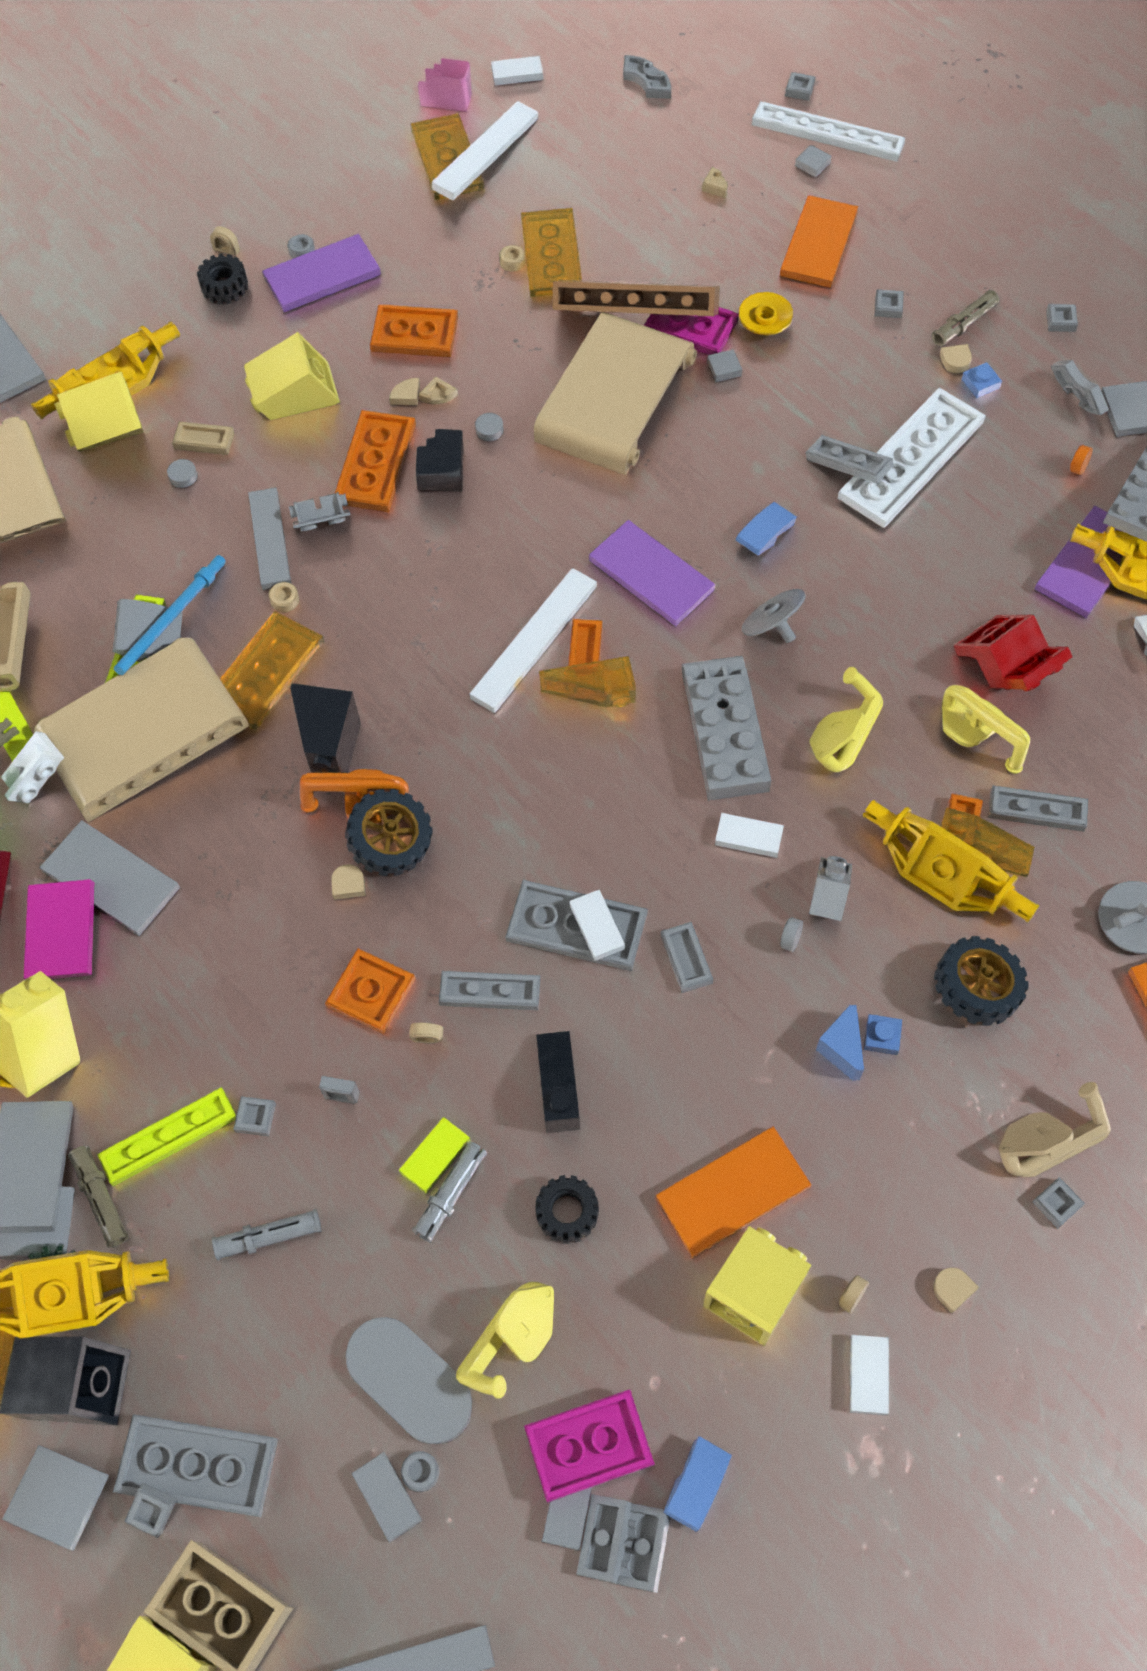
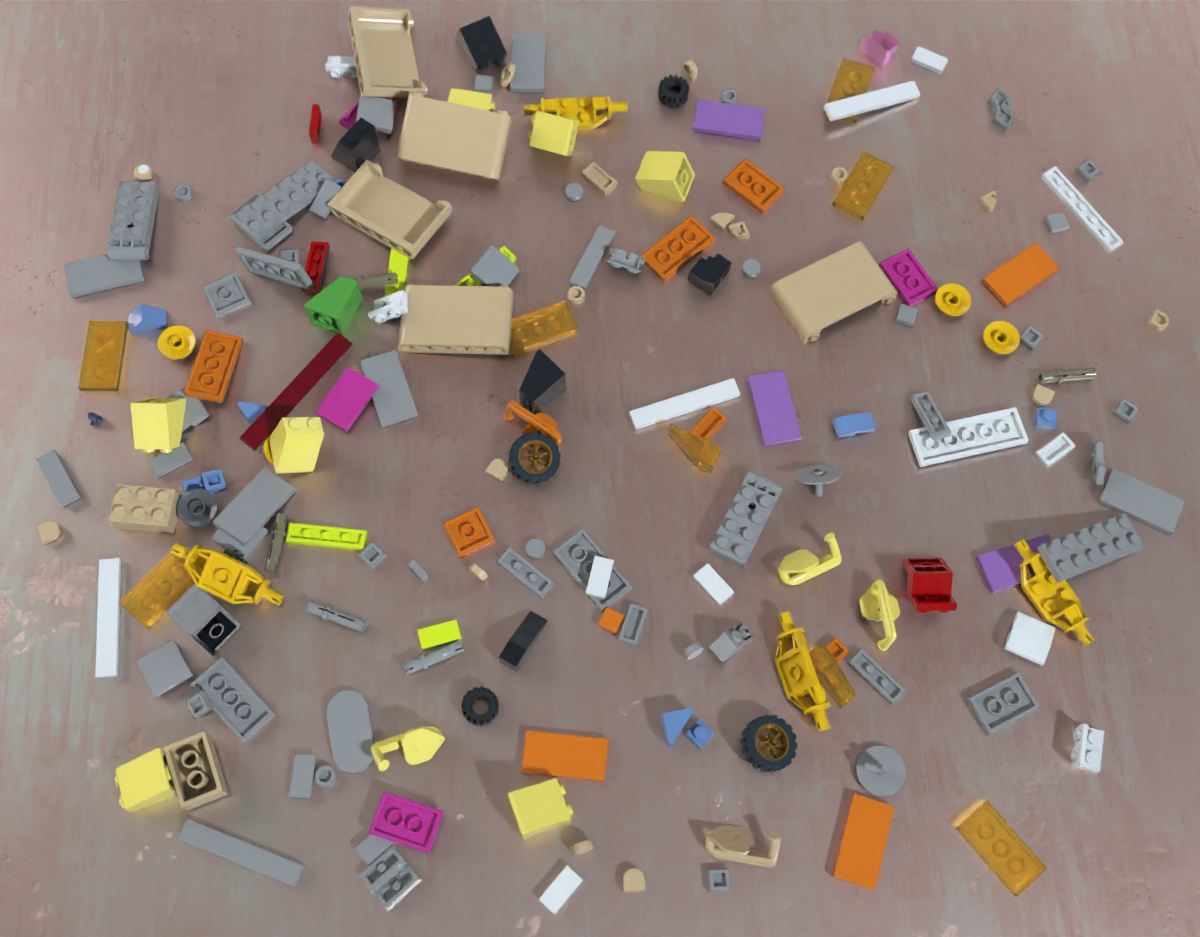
camera: 30 degrees right, 5 degrees up
dark azure bar [114,555,226,676] -> none
medium nougat brick [552,280,720,316] -> none
medium blue slope [663,1436,732,1532] -> none
orange tile [1070,445,1093,475] -> none
none -> light grey tile [525,539,545,559]
none -> orange tile [598,607,624,634]
none -> yellow dish [983,321,1020,354]
none -> white tile [1034,432,1076,468]
none -> tan tile [1146,309,1170,331]

